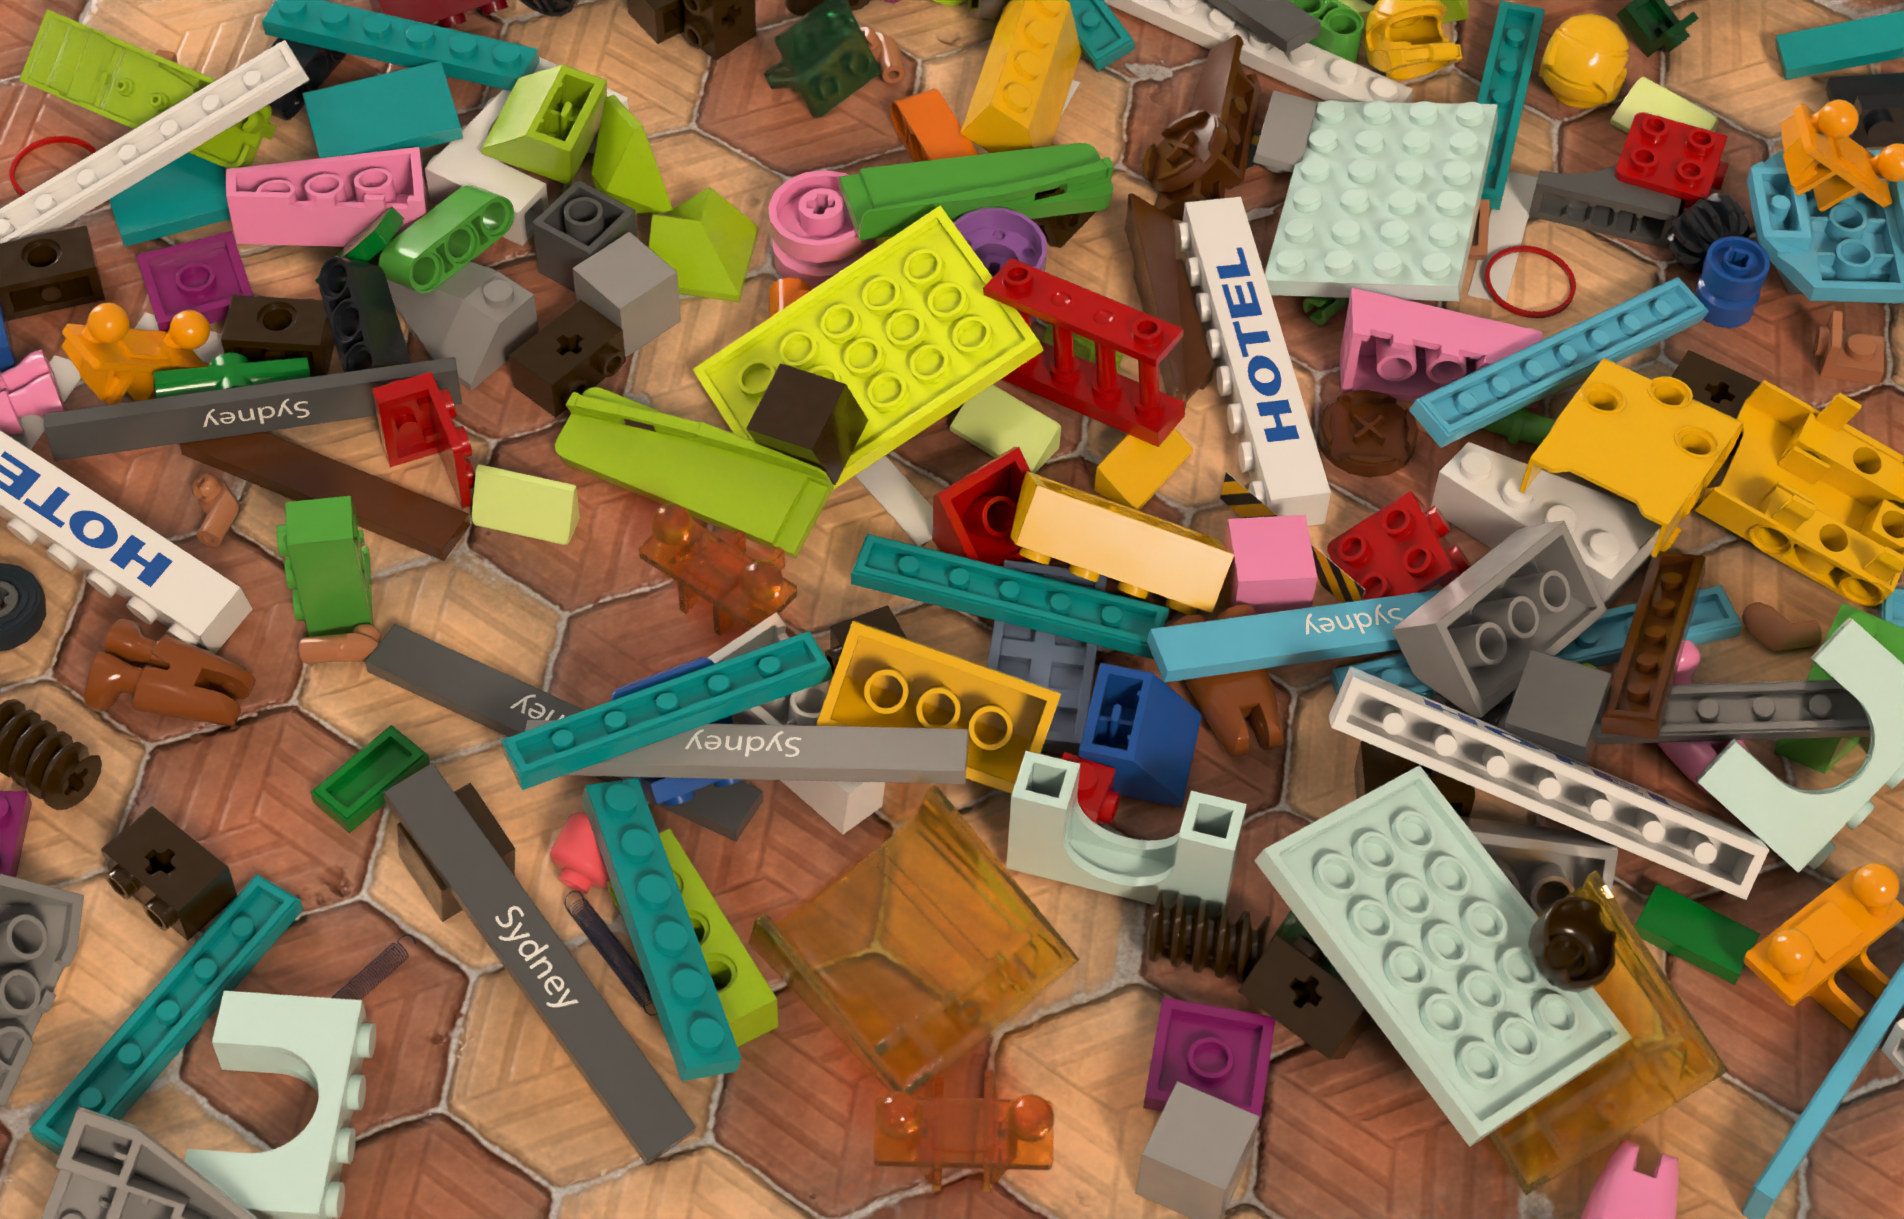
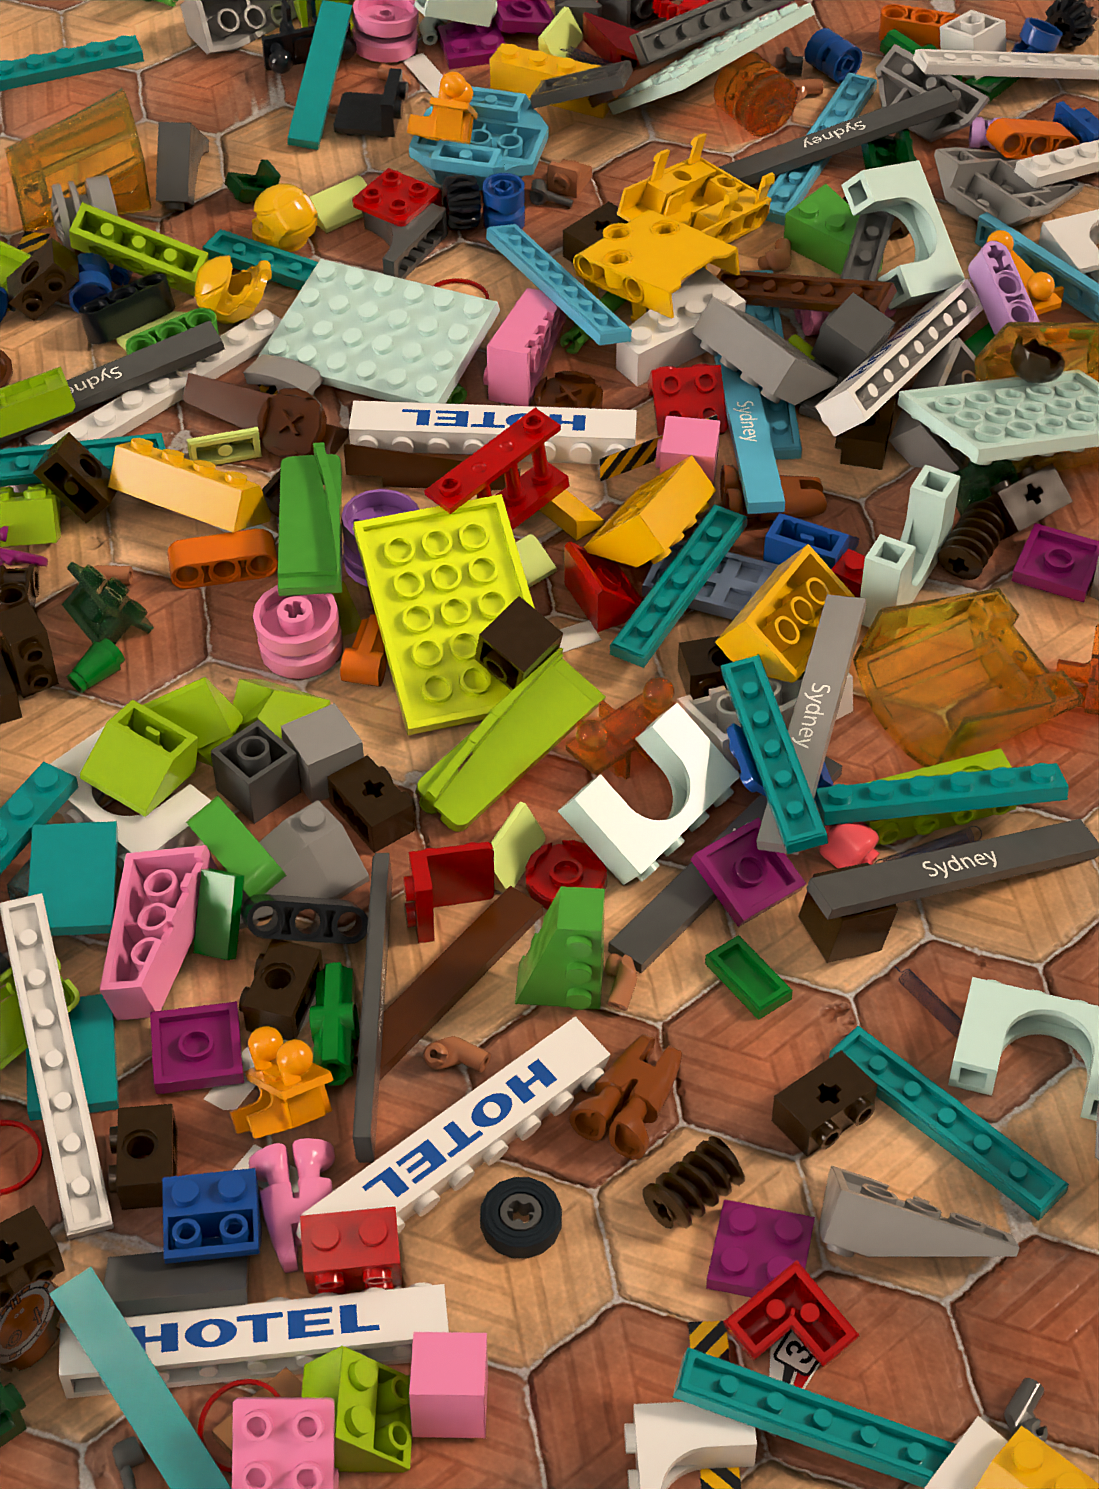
camera: 75 degrees left, 5 degrees down
none -> green cone [67,638,125,693]
none -> yellowish green slope [187,427,262,465]
none -> red tile [525,840,607,910]
none -> dark grey hand [530,179,574,208]
none -> light aqua arch [558,703,740,885]
none -> magenta plate [690,817,806,927]
none -> lavender beam [968,241,1049,379]

